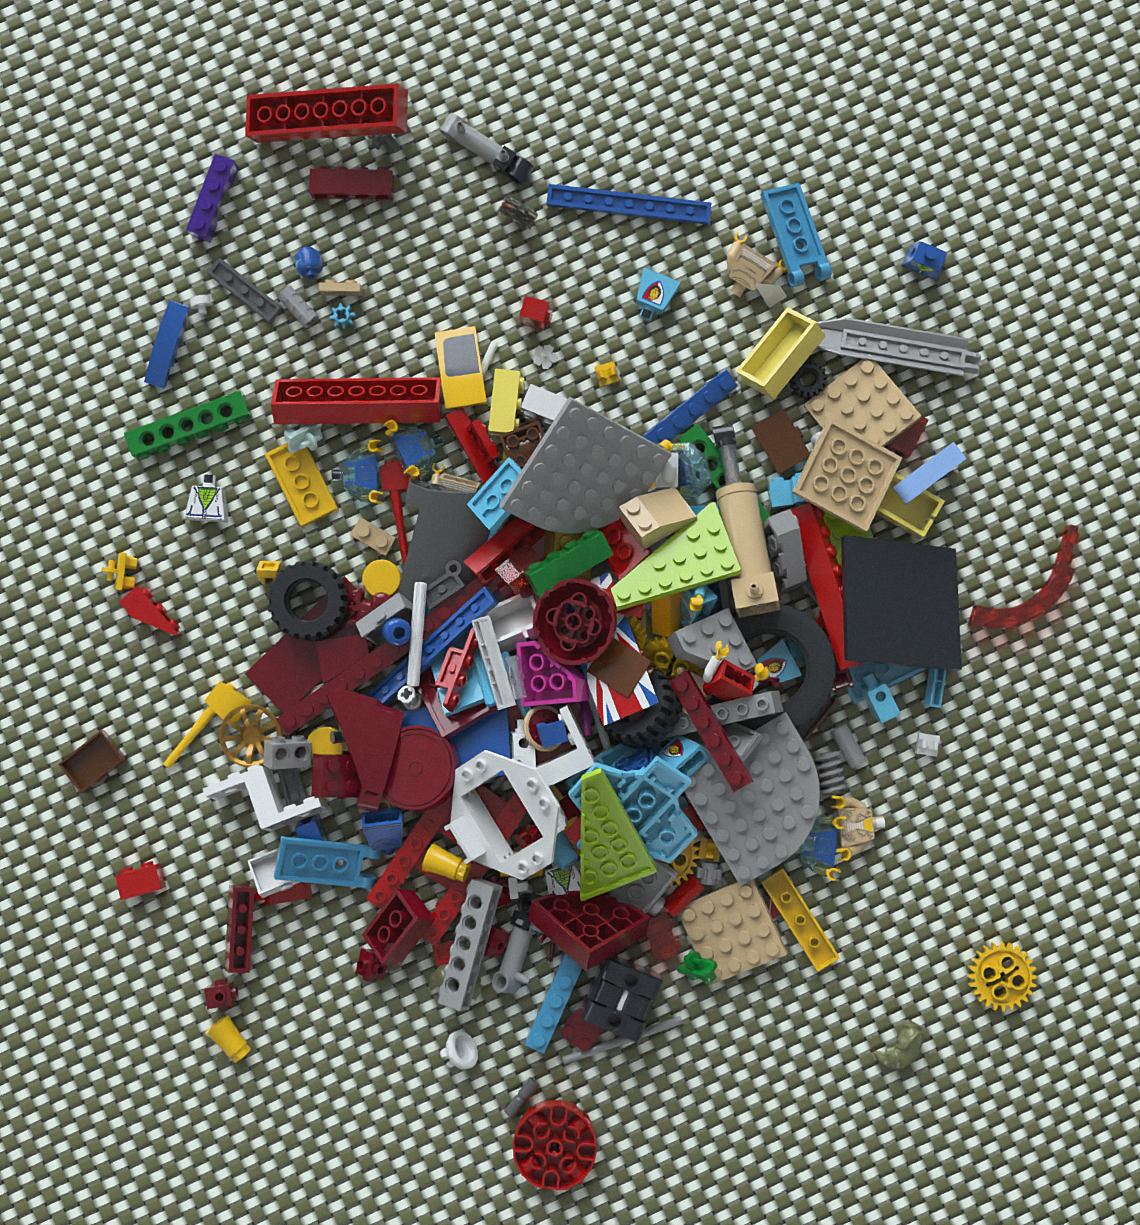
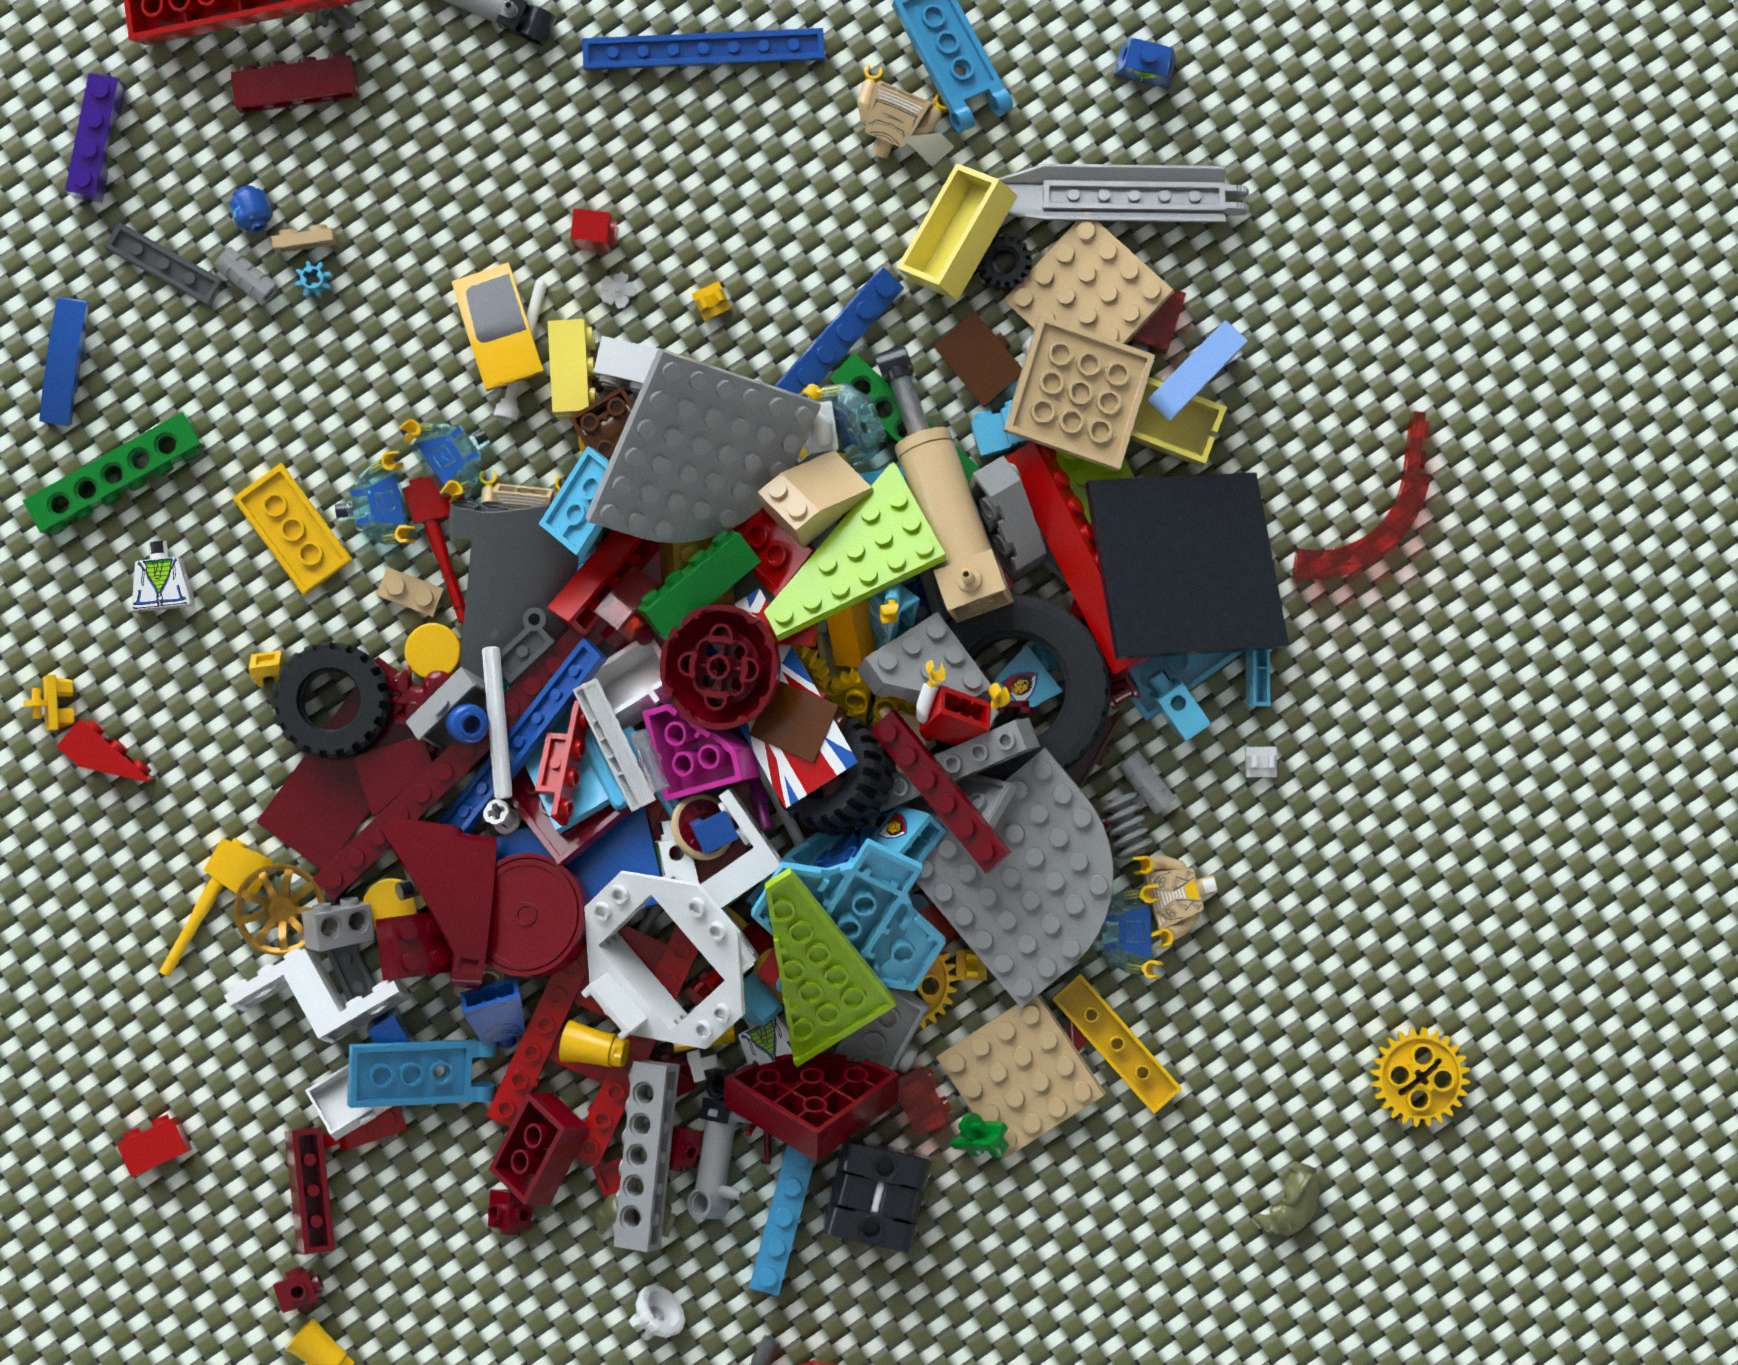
camera: 20 degrees left, 0 degrees up
reddish brown container [58,730,127,794] -> none
white tile [189,295,212,315] -> none
red brick [271,377,443,425] -> none
light aqua hips [284,424,323,454] -> none
red bracket [445,407,499,485] -> none
clear smoke head [497,196,538,230] -> none
dark red piece [561,1008,603,1052] -> none
light grey piece [562,1016,684,1065] -> none
medium azure torso [636,268,680,321] -> none
red plate [664,874,704,917] -> none
light grey gear [696,862,722,885] -> none

